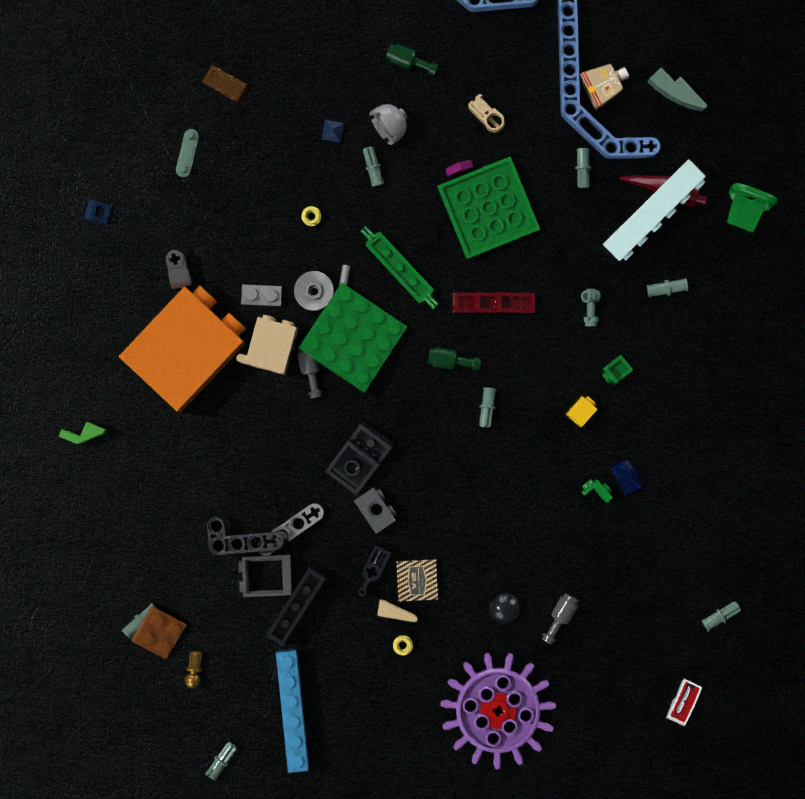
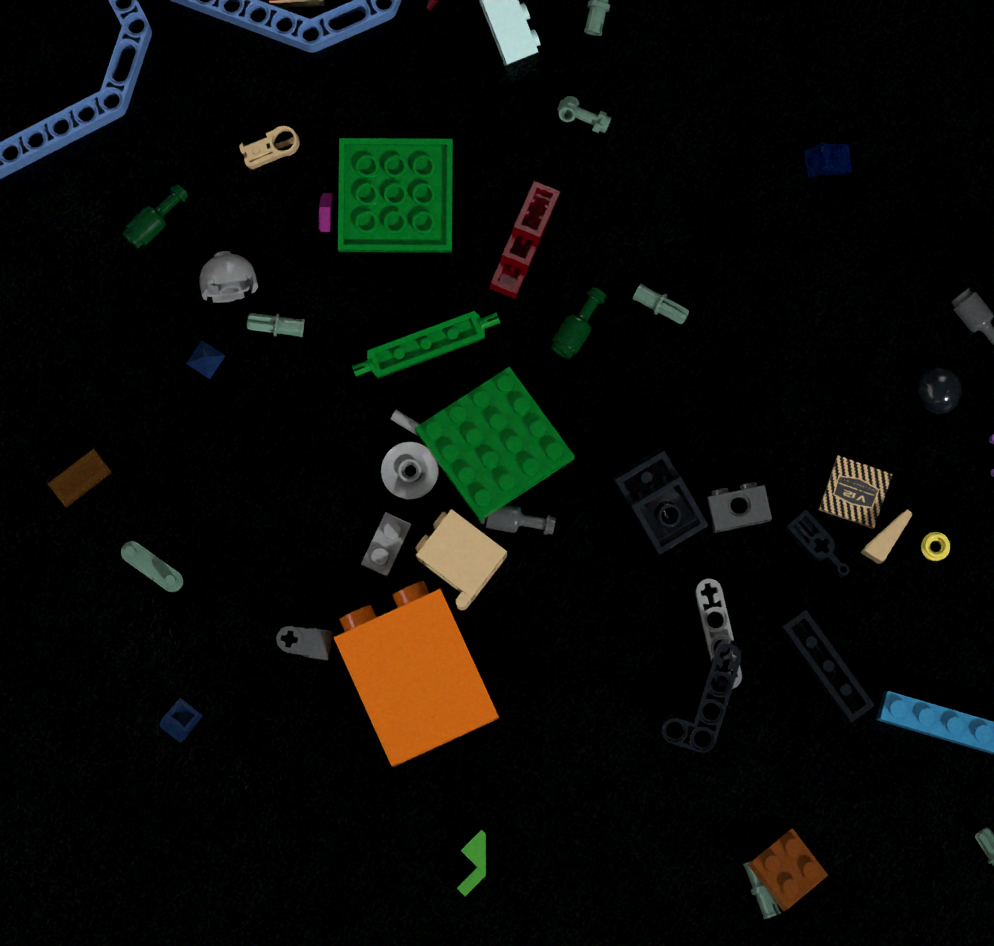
camera: 65 degrees left, 5 degrees down
pearl gold axle [185,651,202,688] -> none
dark grey window [239,554,292,597] -> none
light yellow plate [302,206,321,226] -> none
yellow brick [565,396,597,427] -> none
sand green axle [575,148,591,188] -> none
green bracket [581,479,613,503] -> none
green bracket [602,355,633,385] -> none

